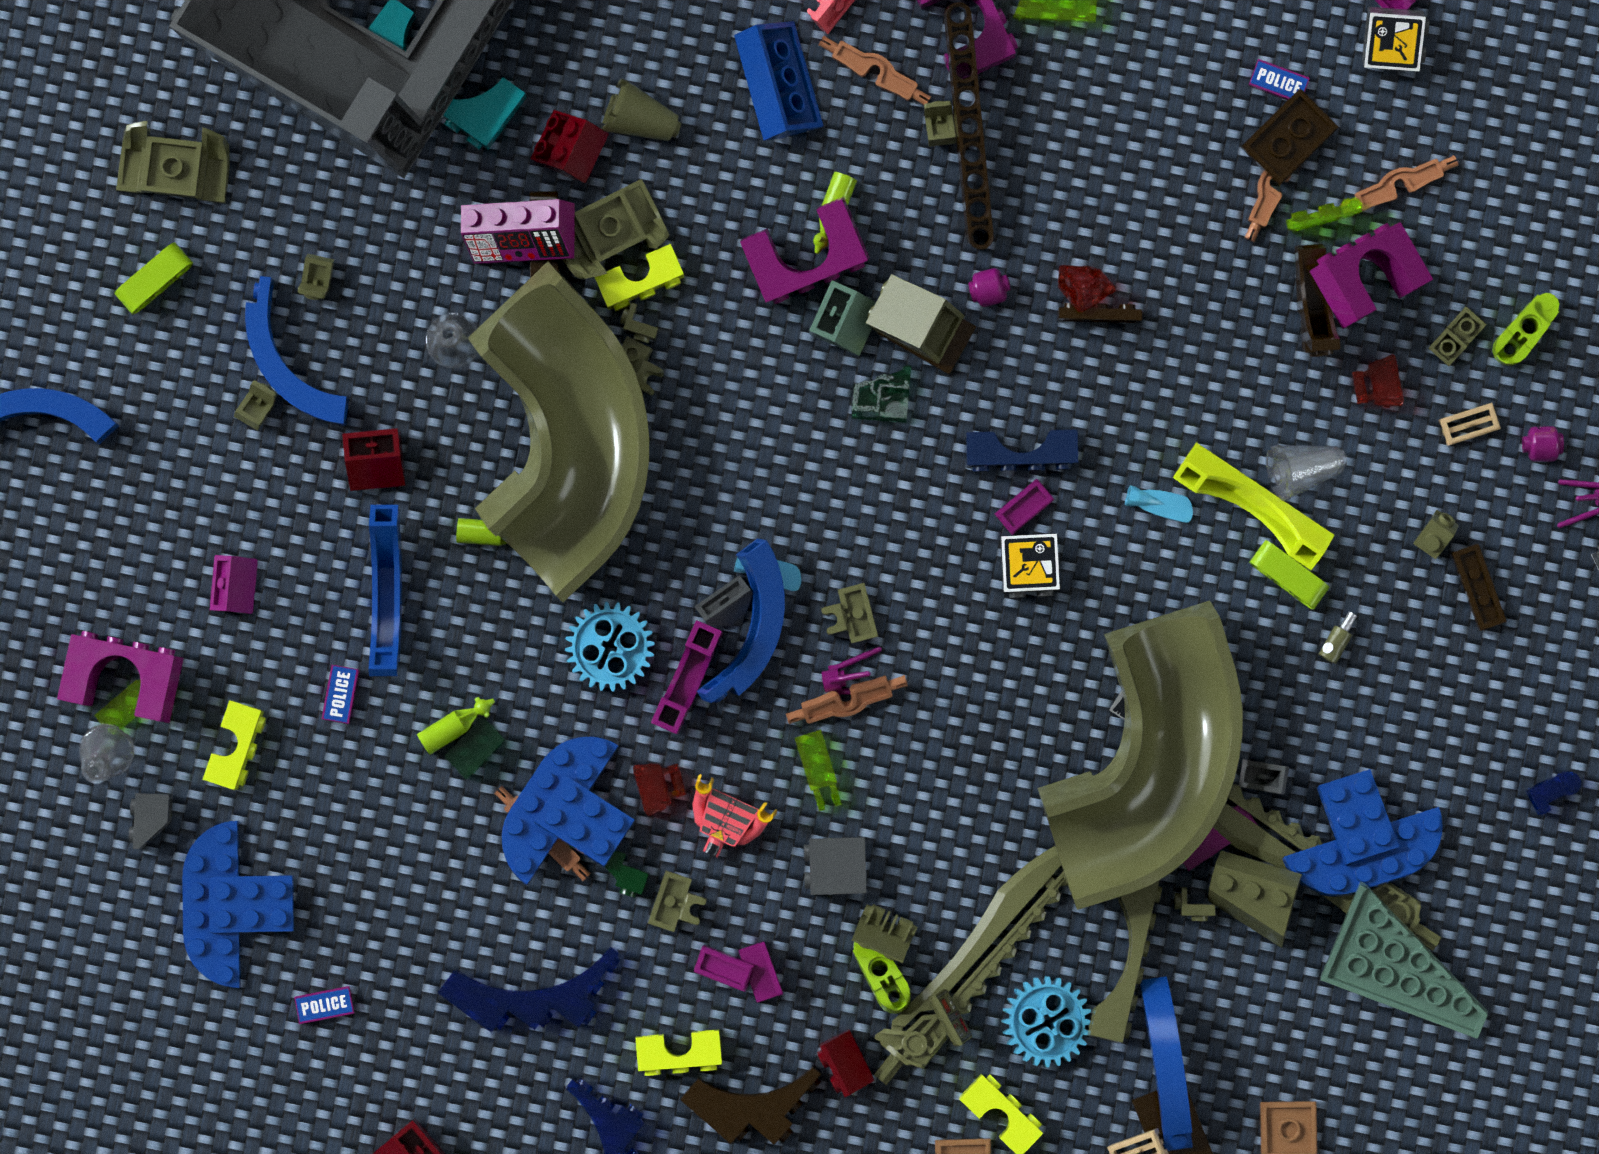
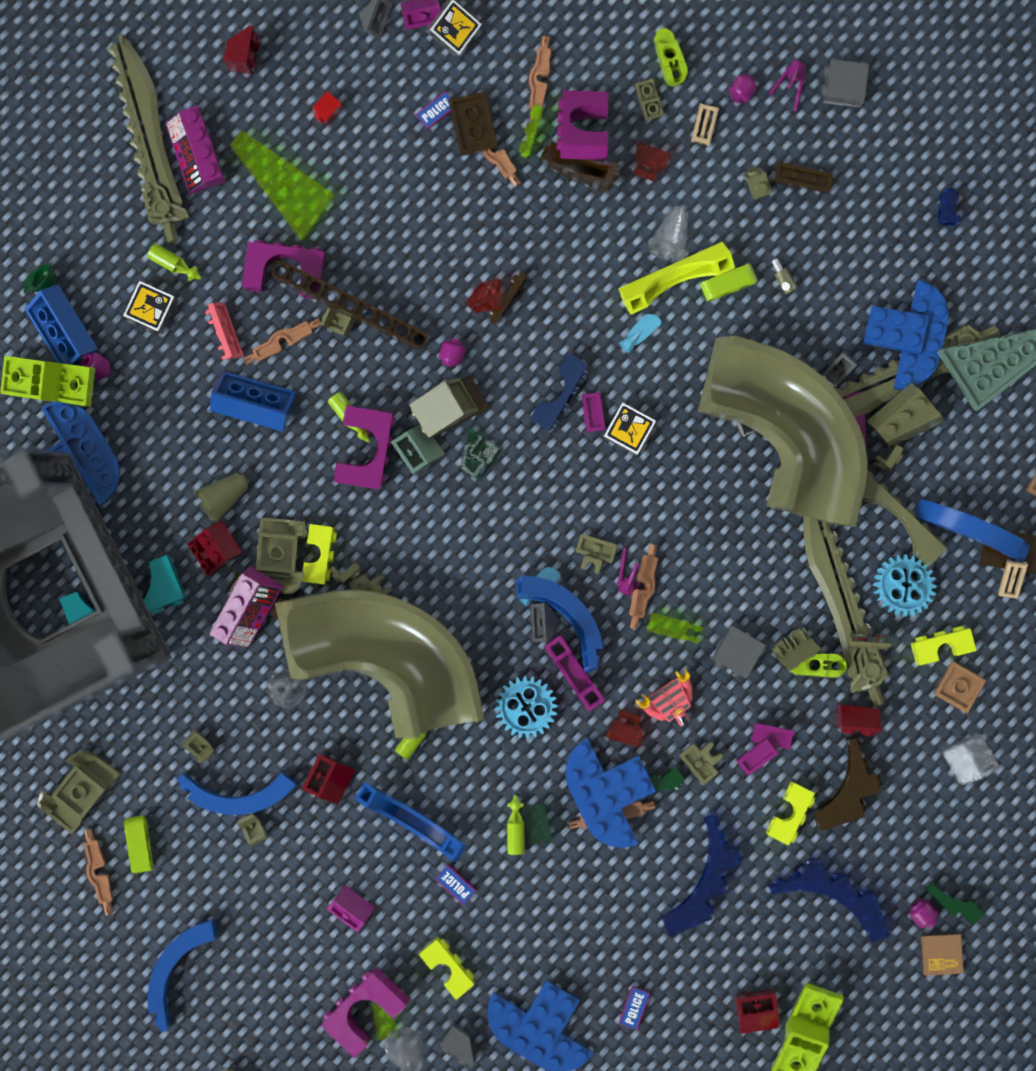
camera: 60 degrees left, 0 degrees up
none -> nougat piece [84,828,114,915]

